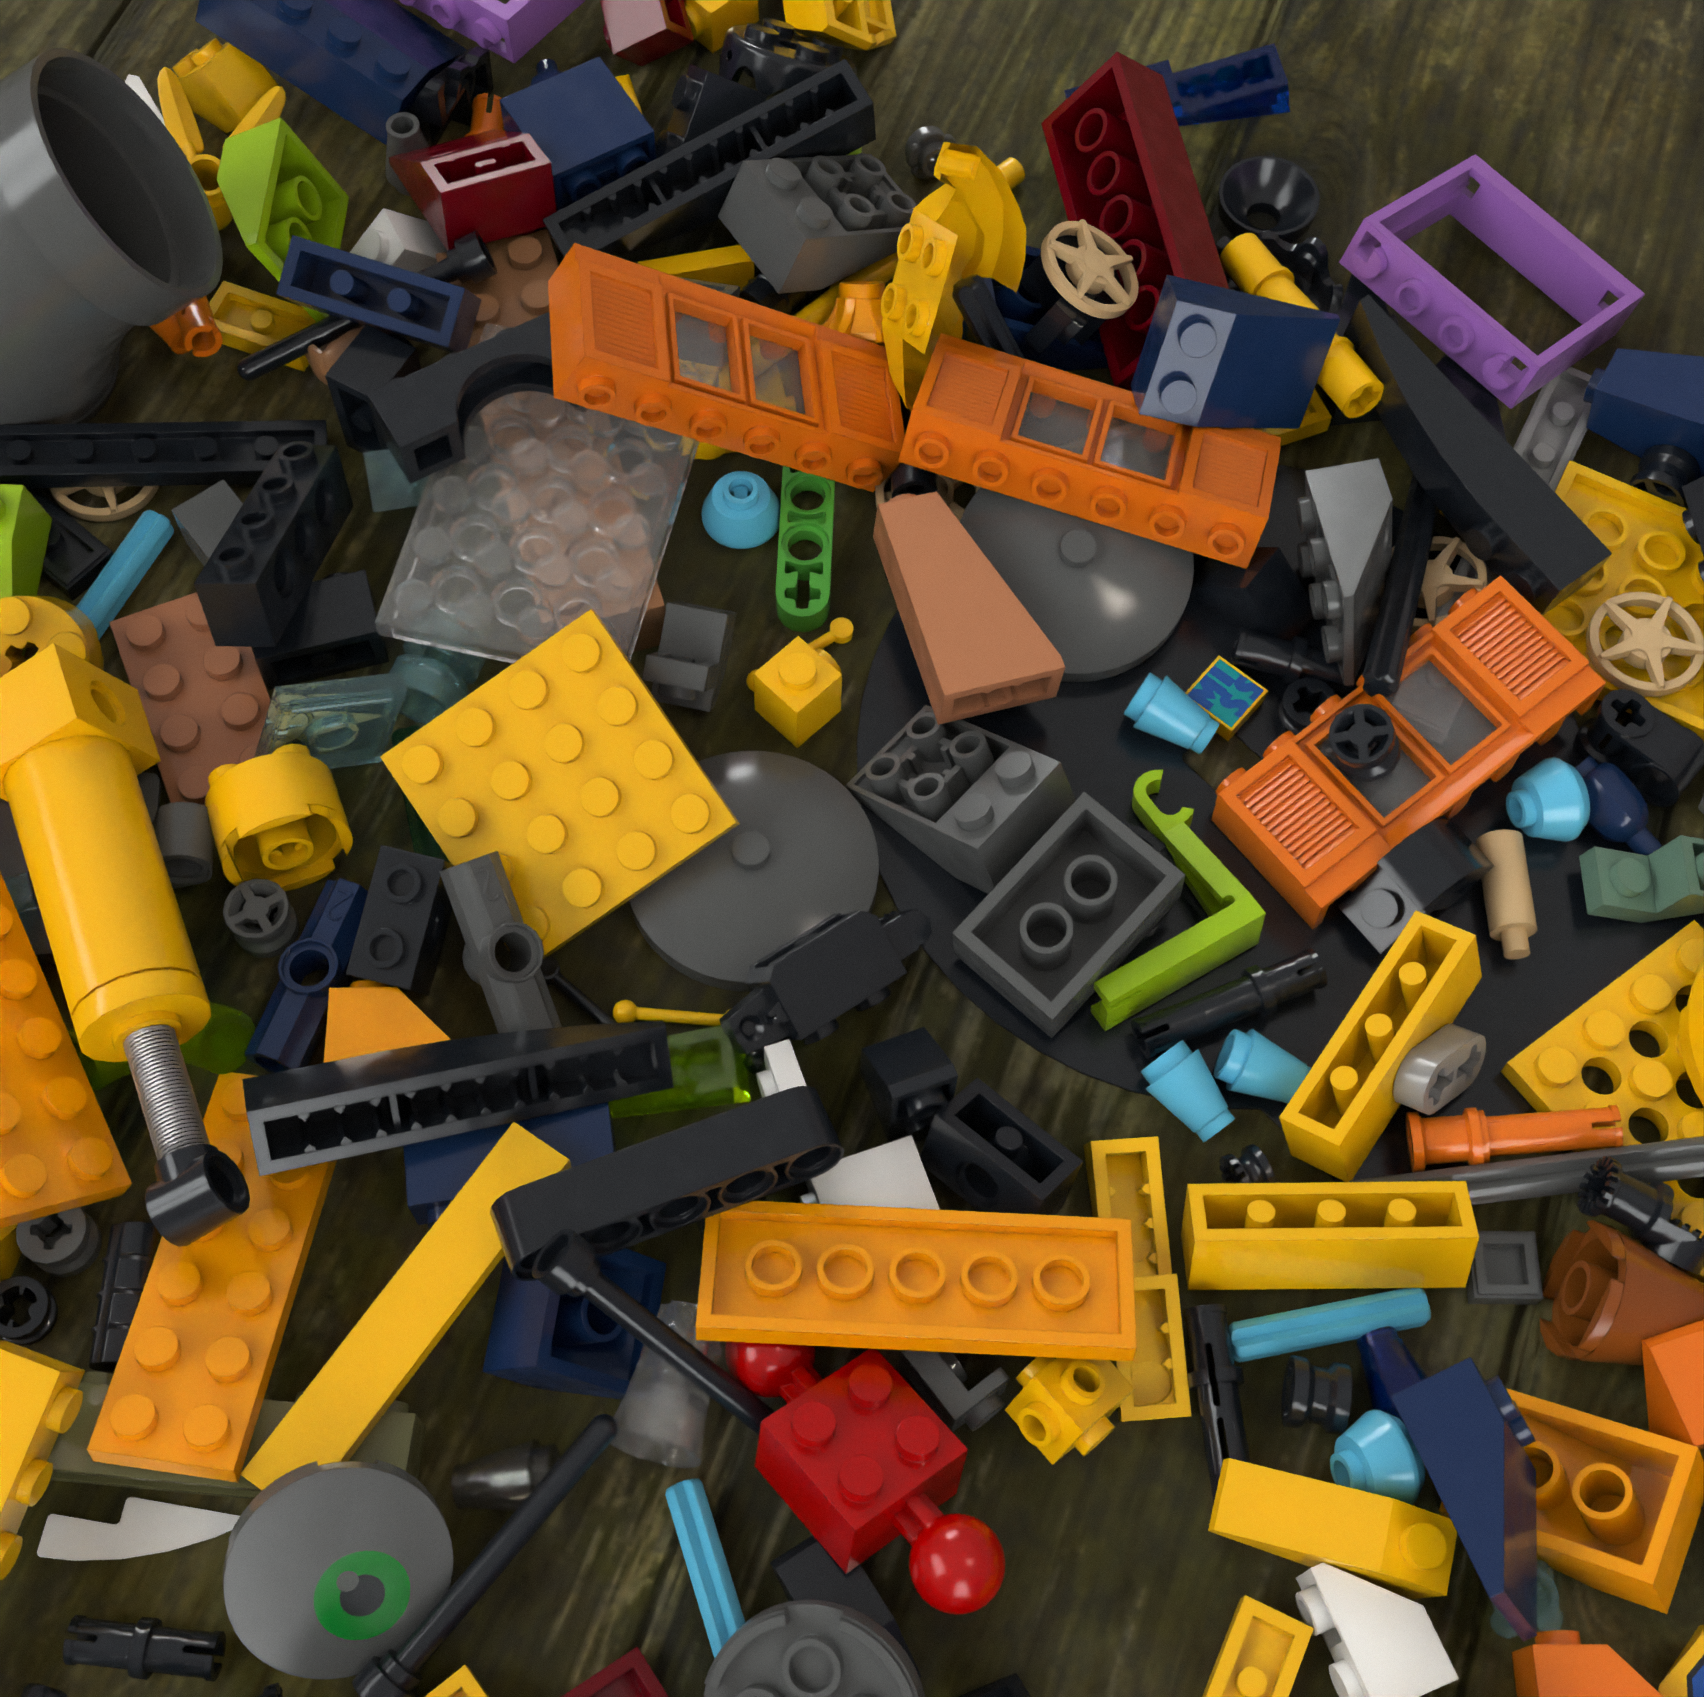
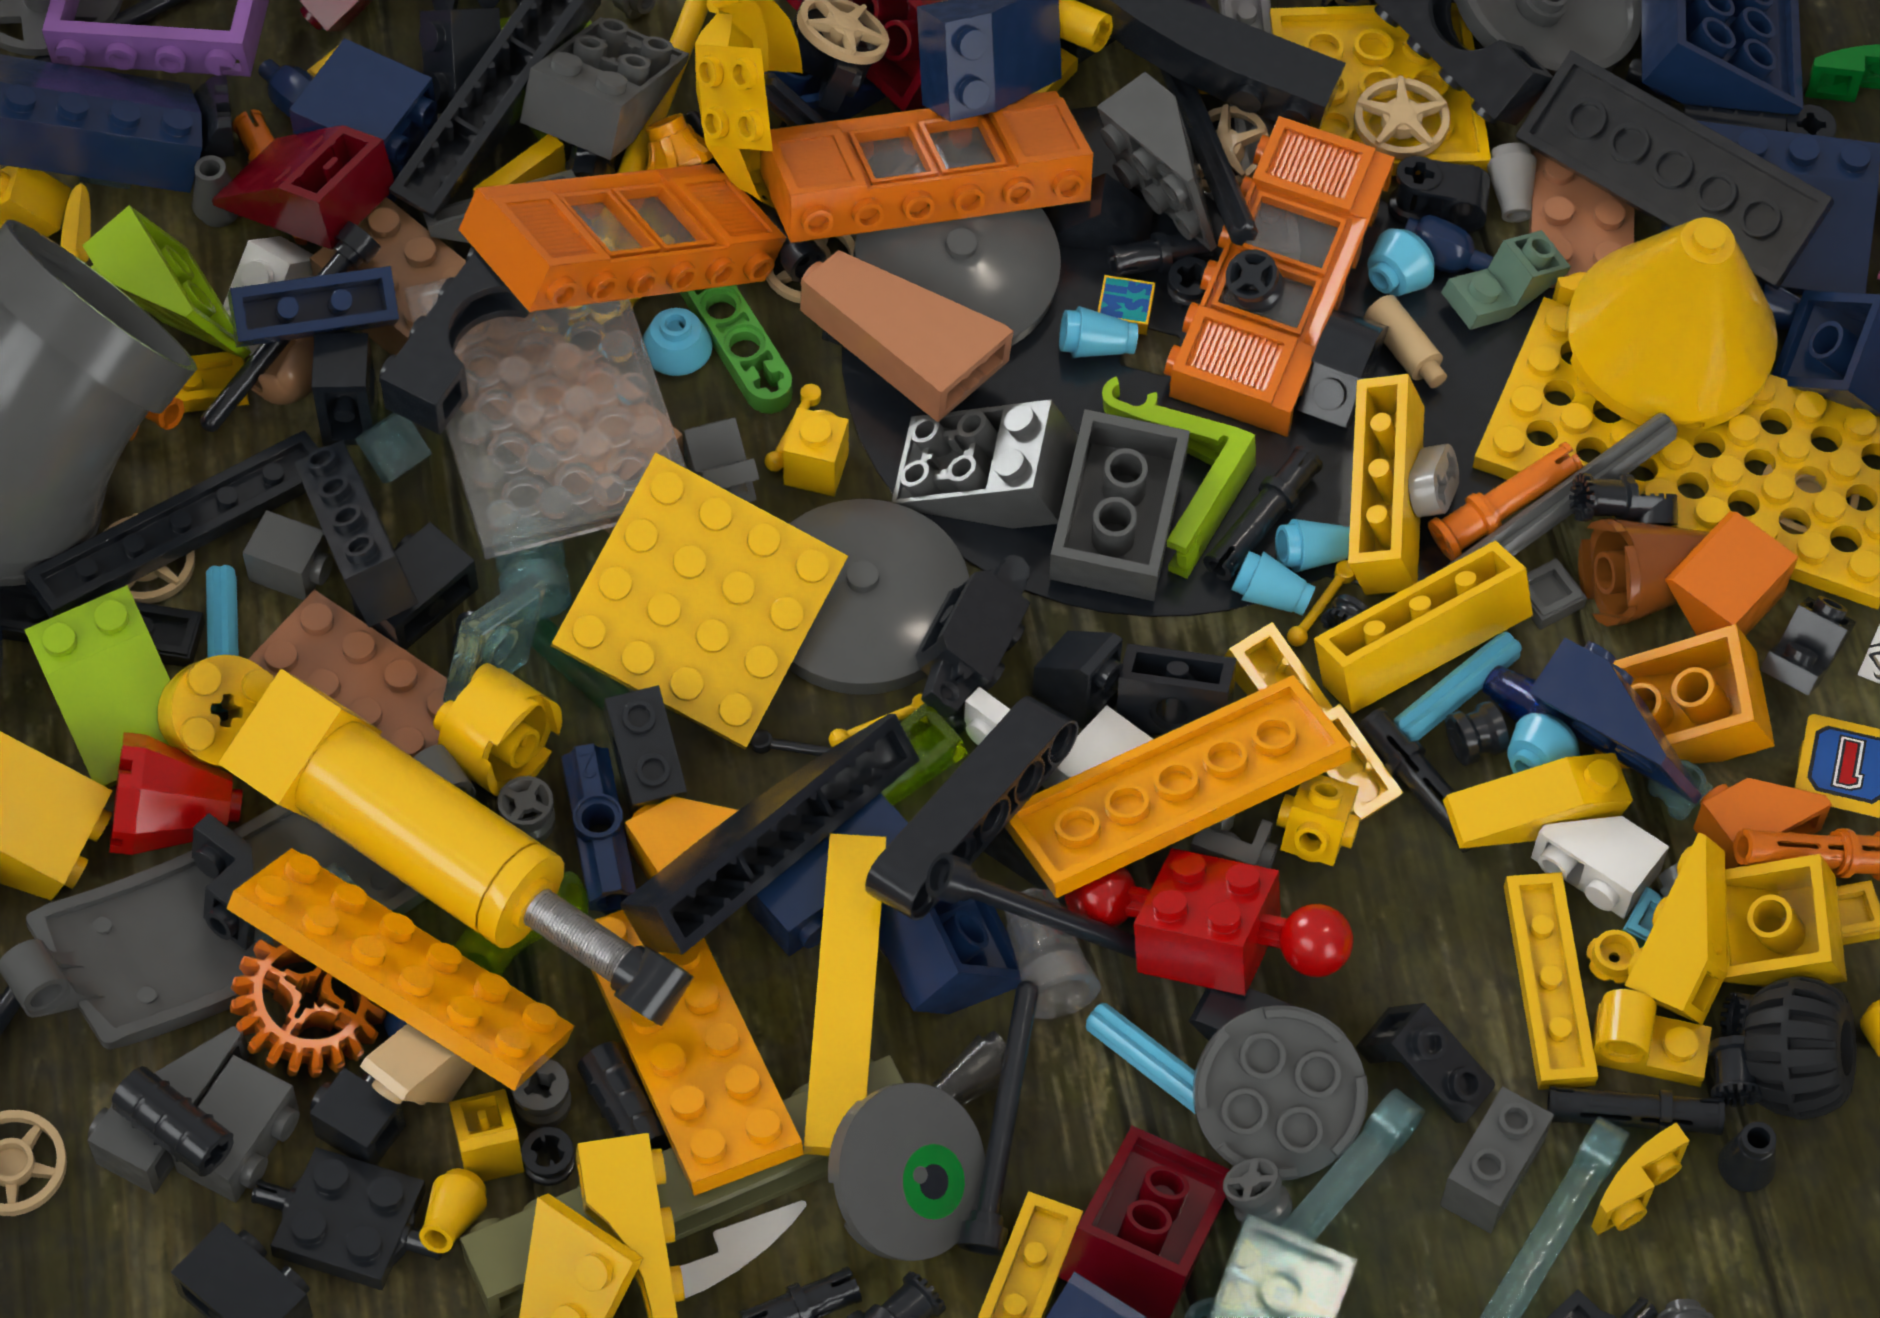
camera: 30 degrees left, 5 degrees down
dark grey piece [439,851,562,1034] -> none
none -> yellow hinge [1287,560,1355,647]

